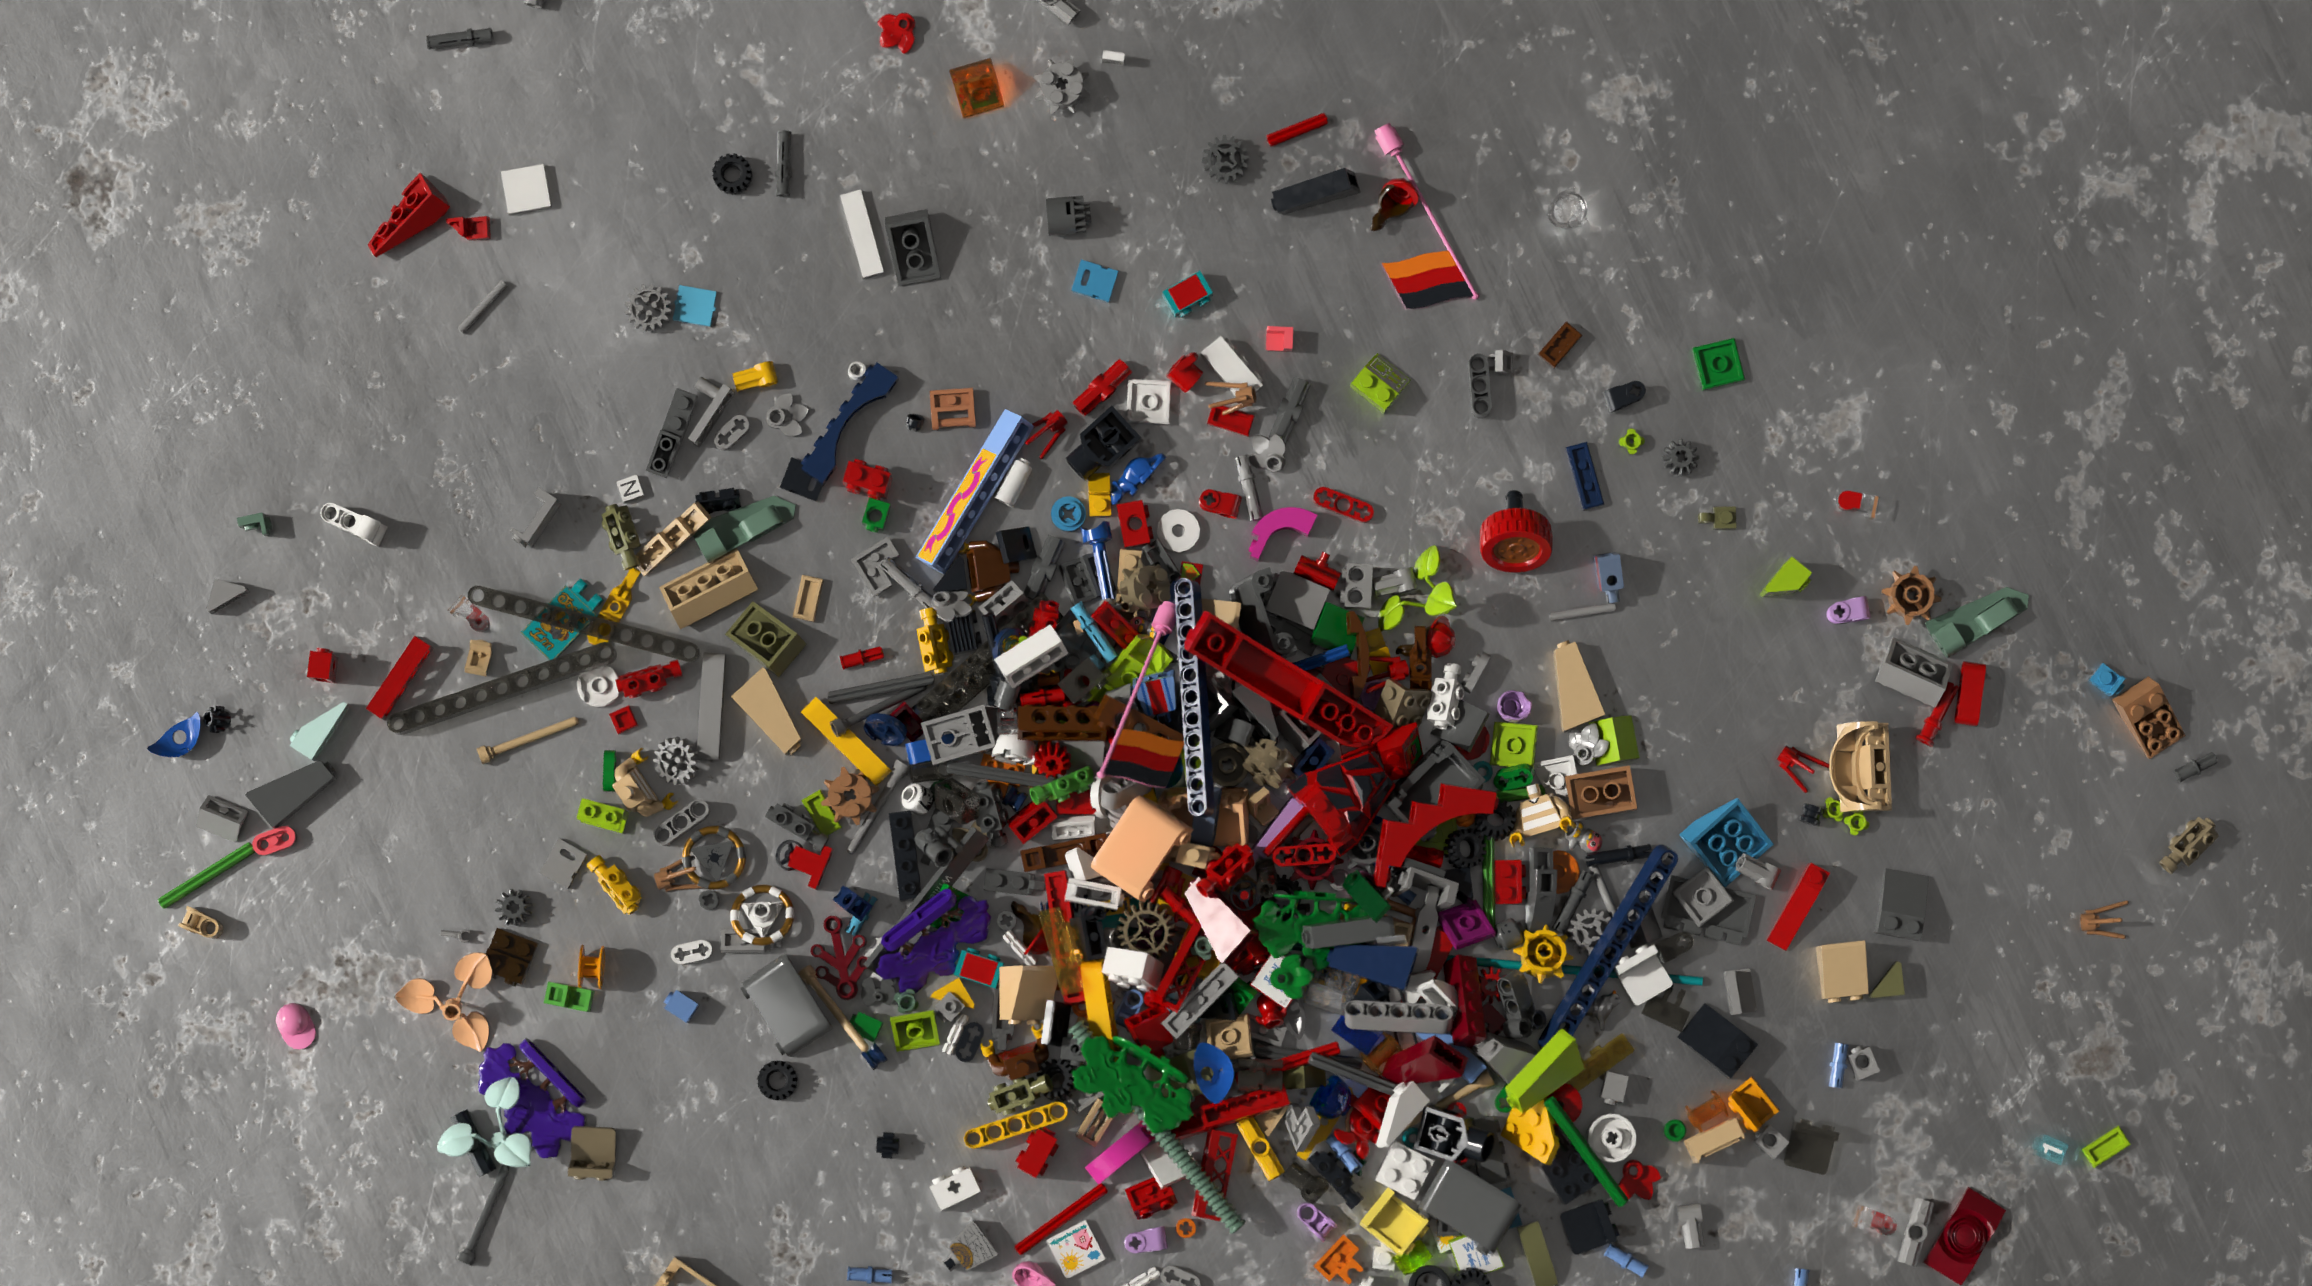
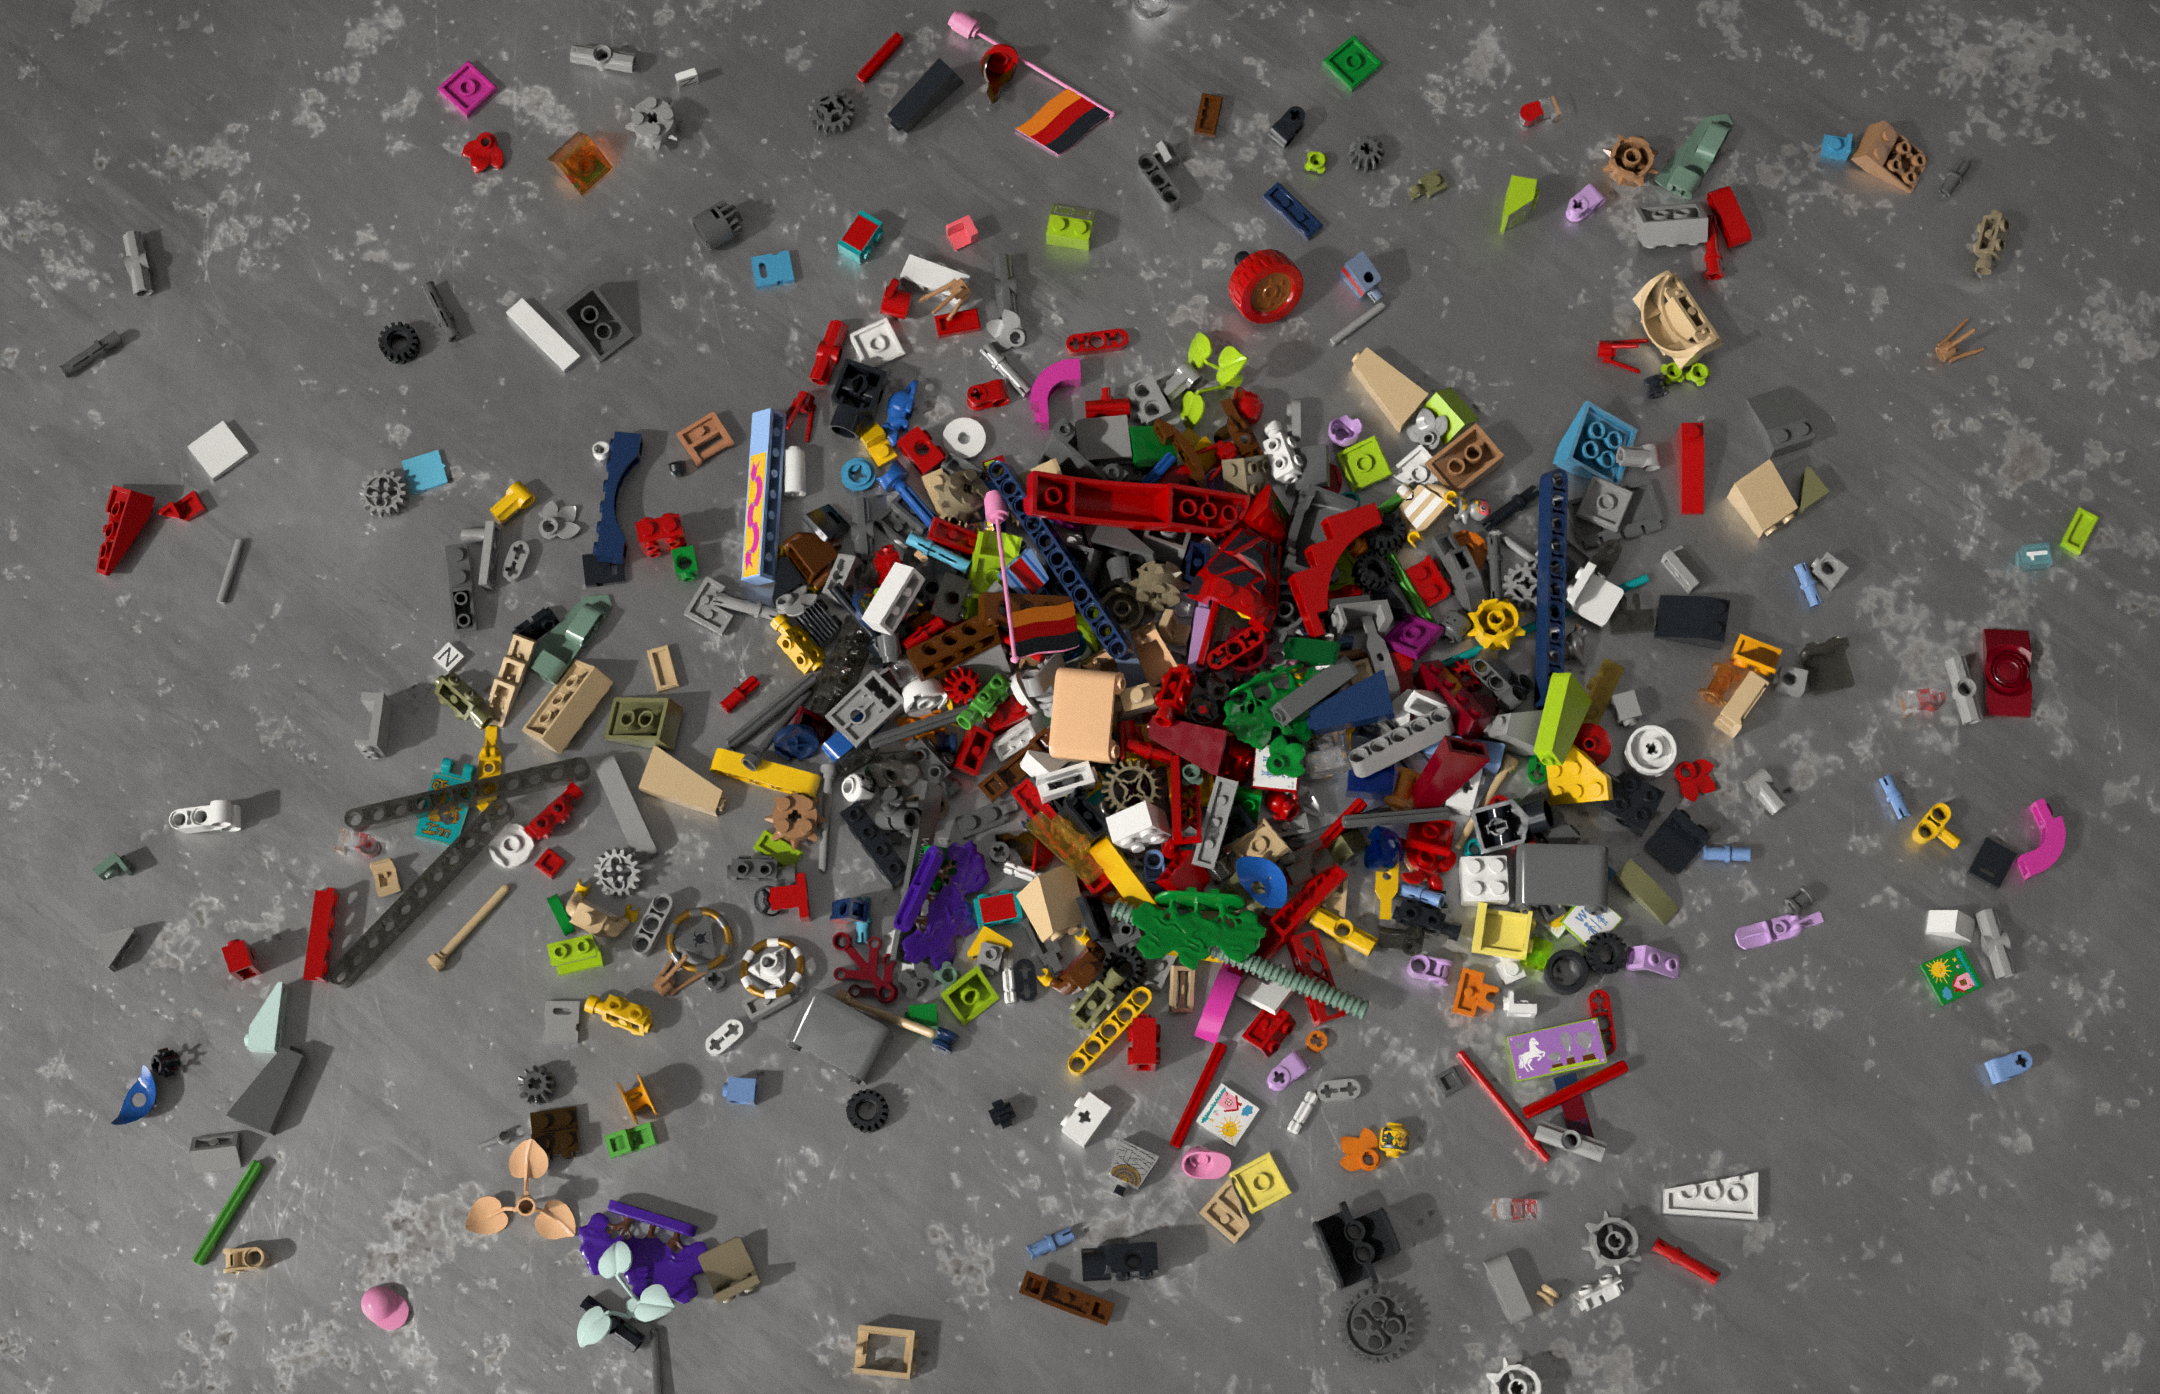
camera: 25 degrees left, 10 degrees down
coral plate [252,826,297,856] -> none
light grey plate [1283,1103,1320,1152] -> none
white sticker [1376,935,1408,946] -> none
white slope [1376,1081,1430,1148] -> none
green beam [1493,764,1535,791] -> none
green axle [1544,1096,1629,1207] -> none
green tile [1664,1119,1686,1142] -> none

